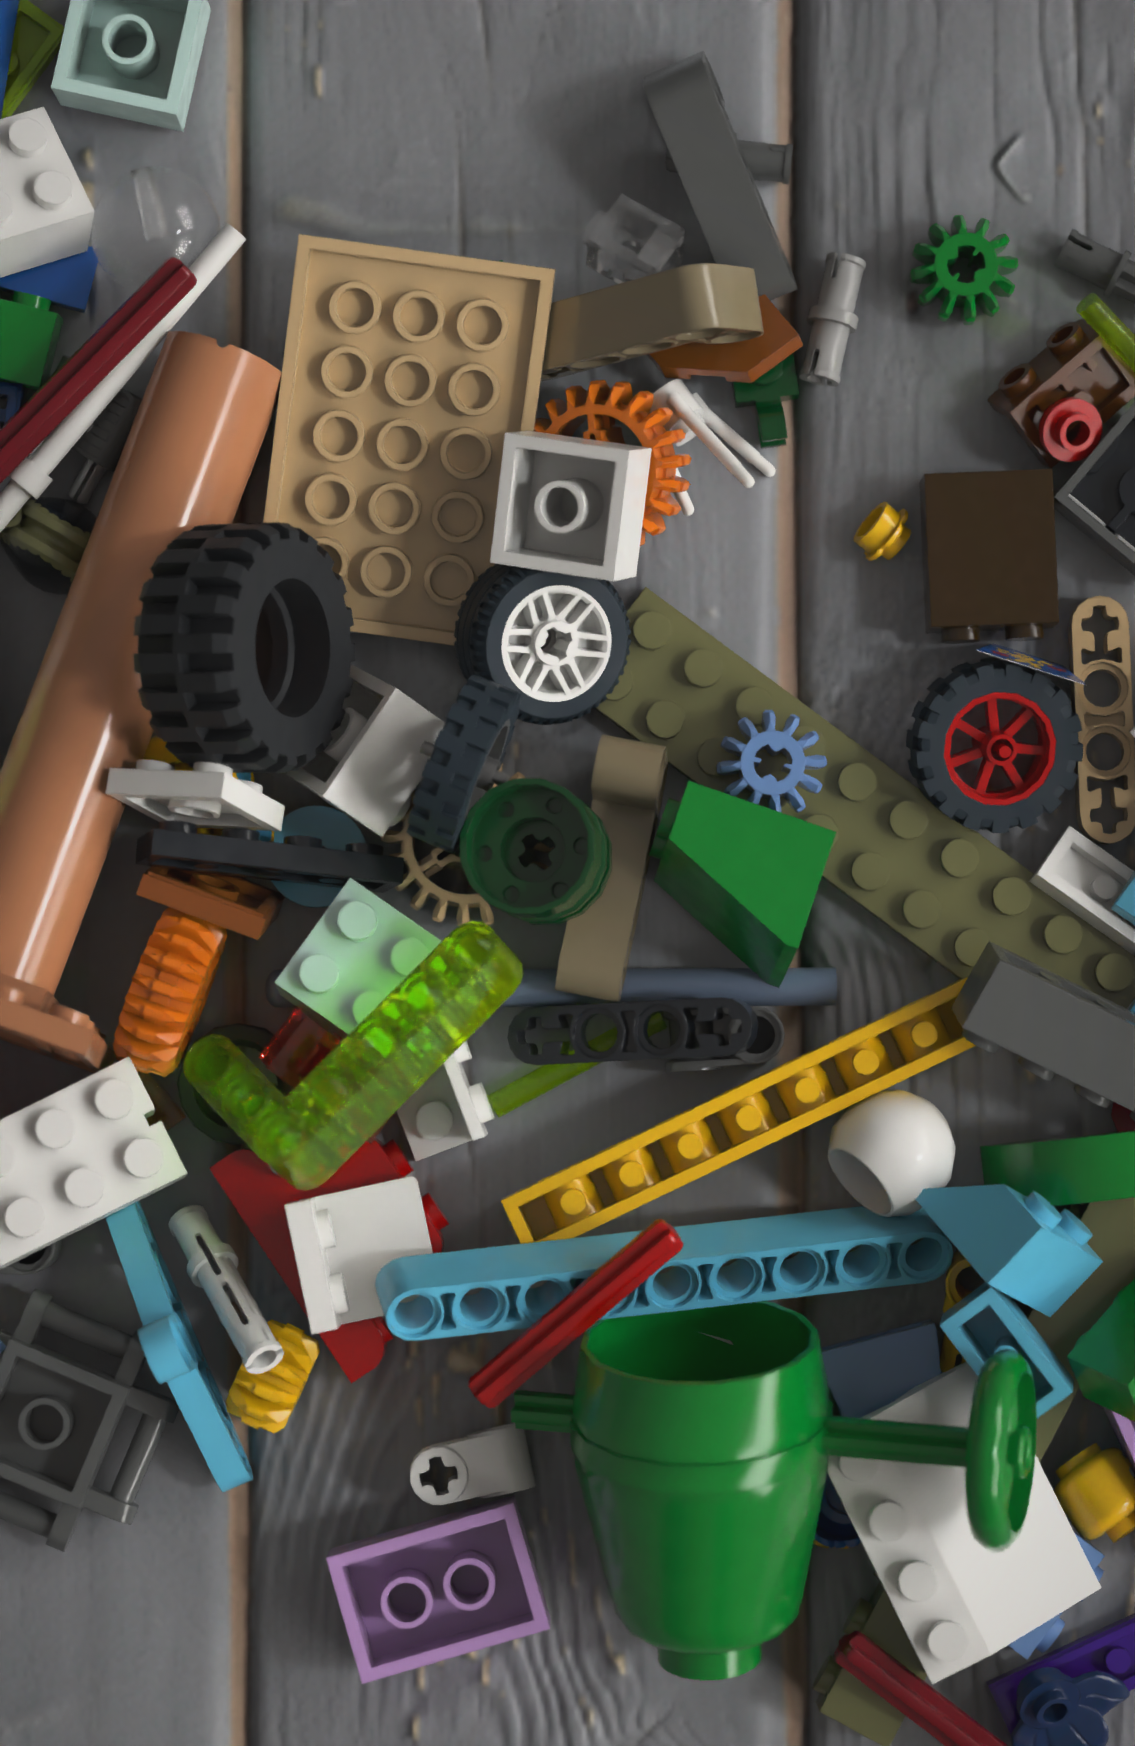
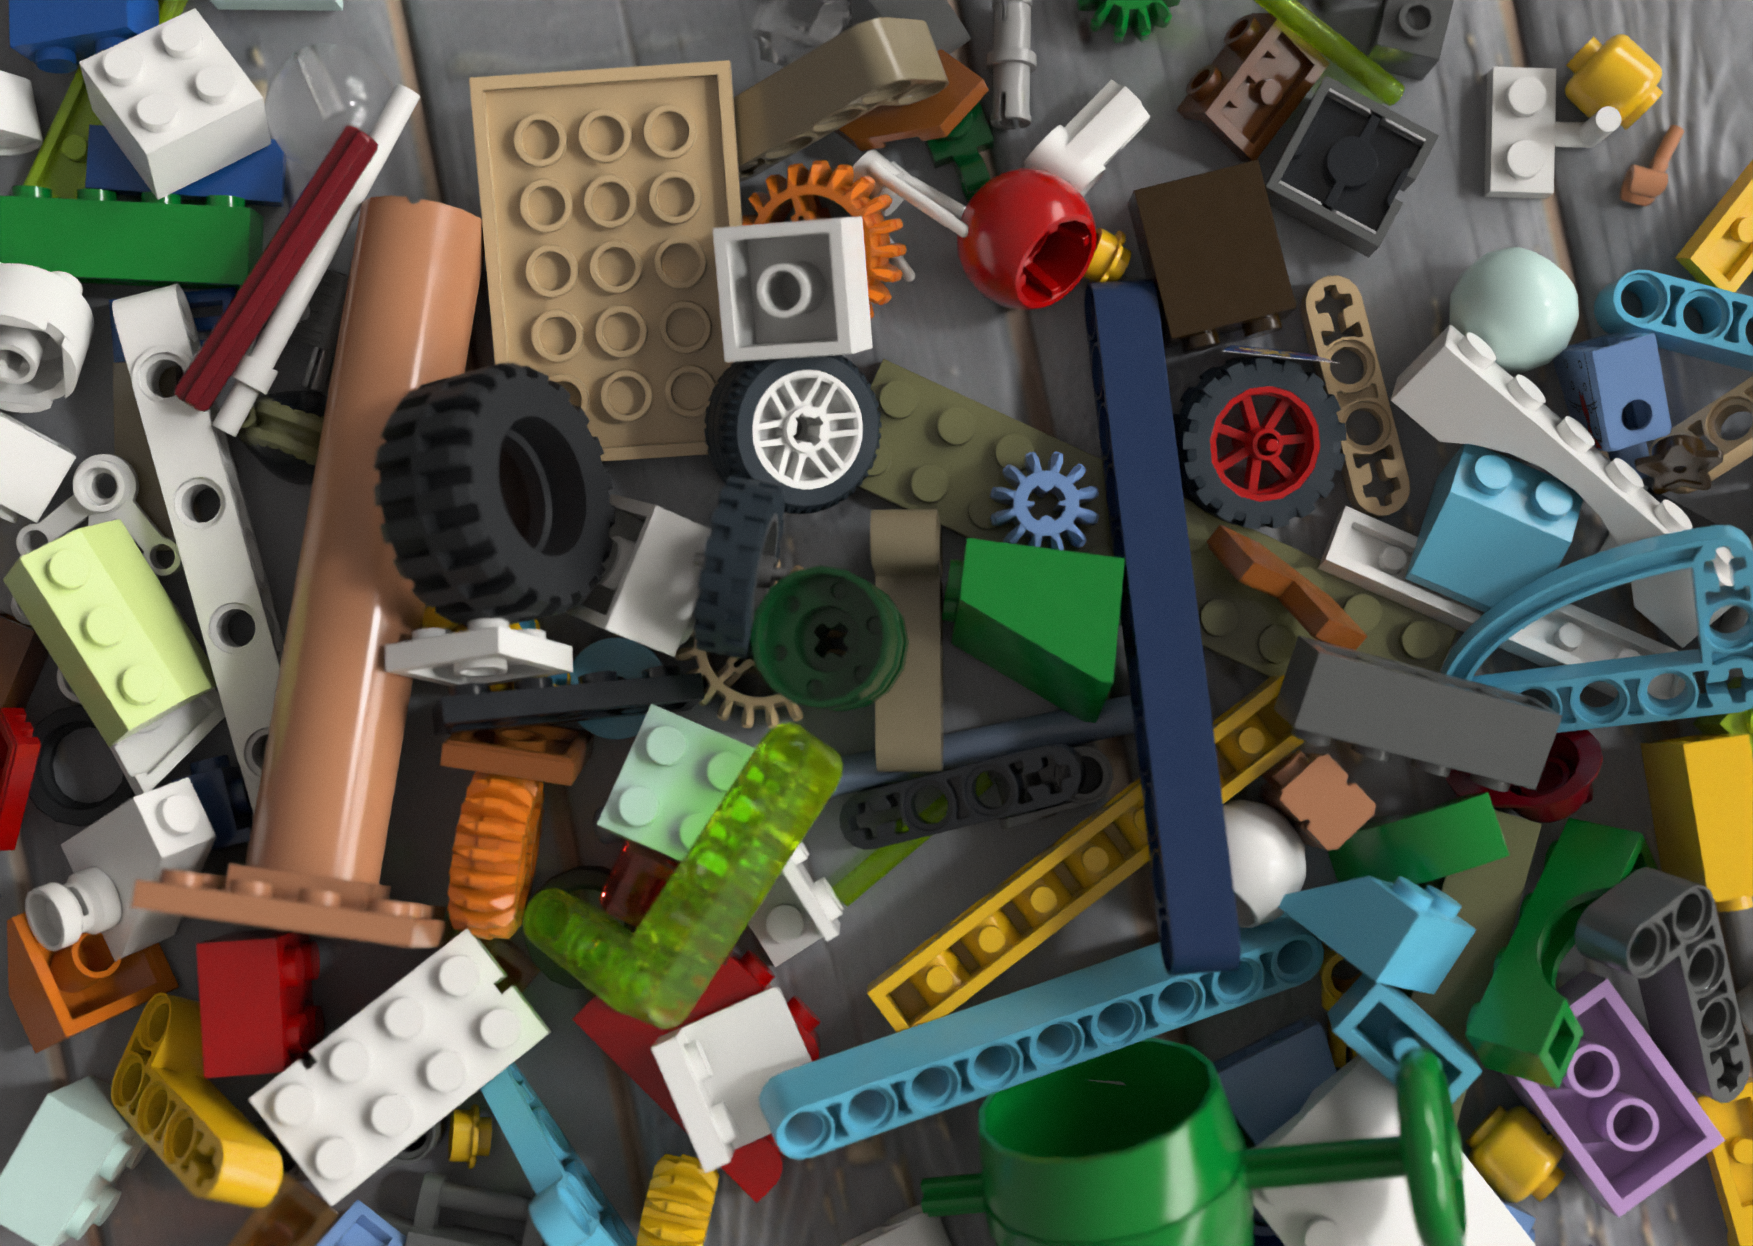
camera: 15 degrees left, 0 degrees up
white pin [168,1205,284,1374] -> none
red axle [468,1219,683,1409] -> none
red plate [1039,397,1102,462] -> none
none -> yellow plate [448,1104,492,1169]
none -> red wheel [957,168,1097,310]
none -> white piece [1022,79,1150,197]
none -> dark blue beam [1084,279,1241,976]
none -> dark orange tile [1206,525,1368,650]
none -> nougat brick [1258,749,1376,851]

